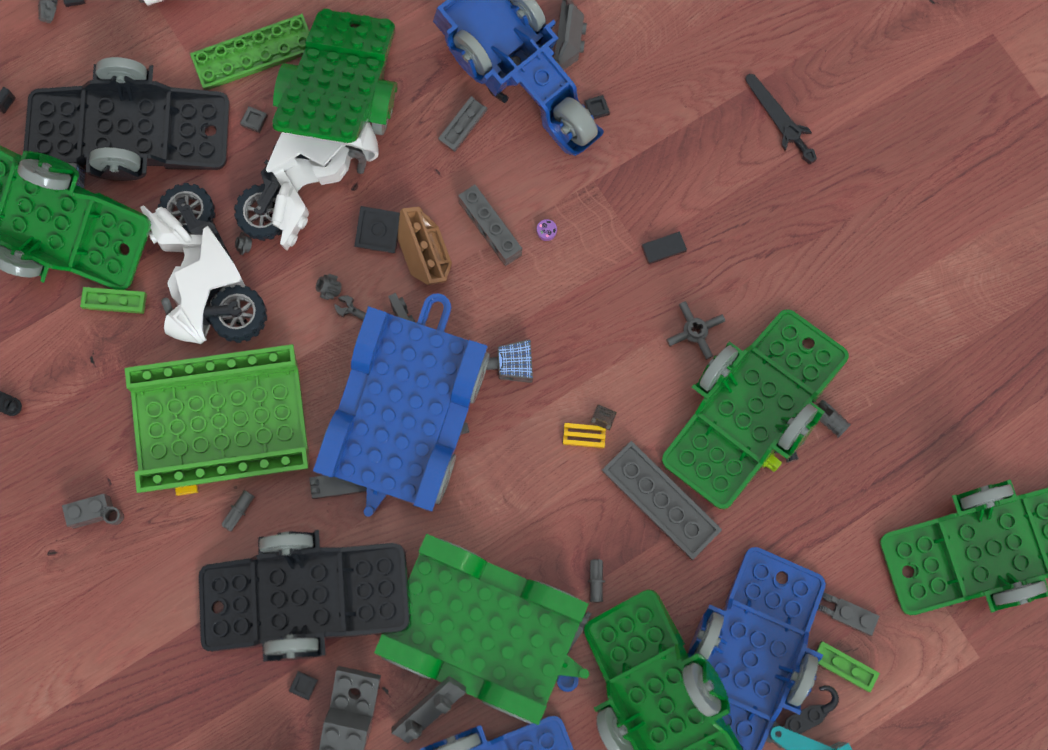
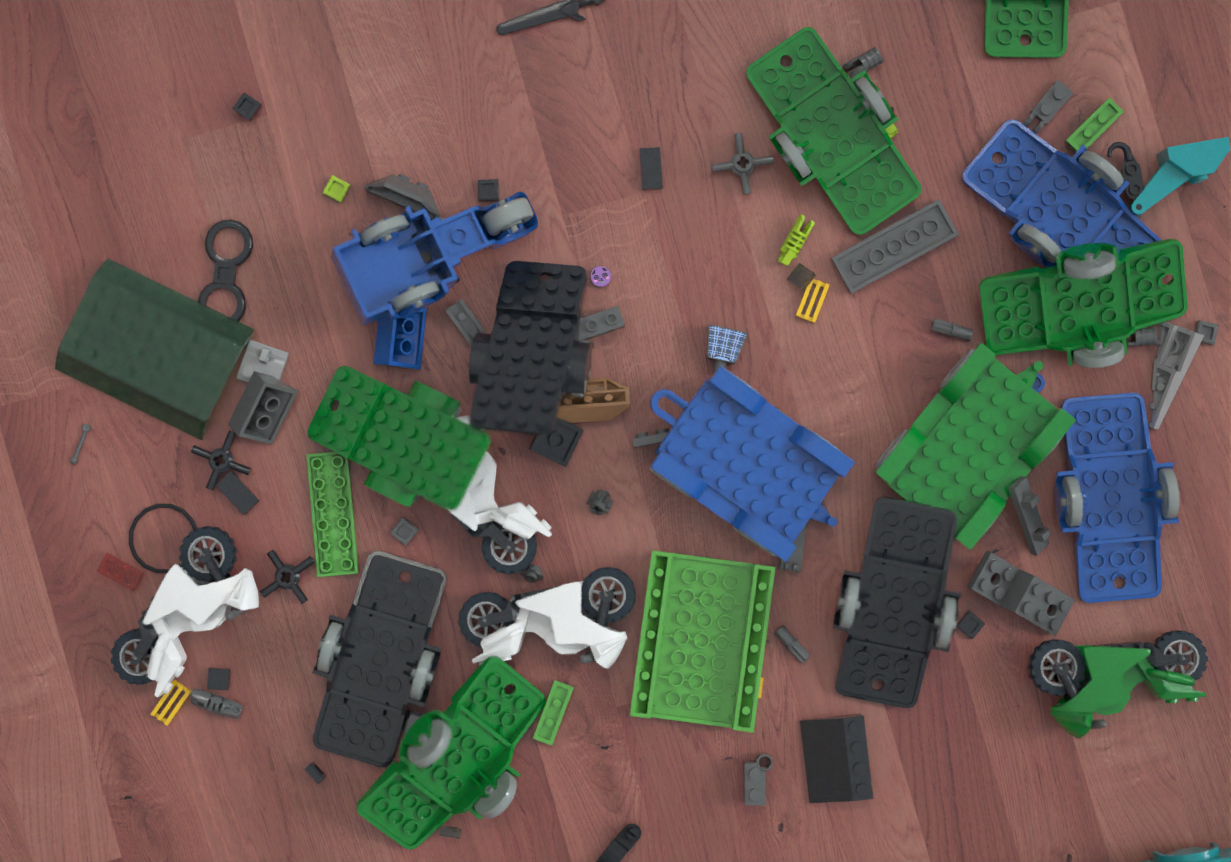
camera: 65 degrees left, 10 degrees up
dark grey bar [334,296,366,320] -> none
none -> black bar [260,549,315,605]
none -> blue slope [373,308,427,370]
none -> black piece [469,261,594,435]
none -> lime hinge [777,214,815,266]
none -> black slope [800,713,874,803]

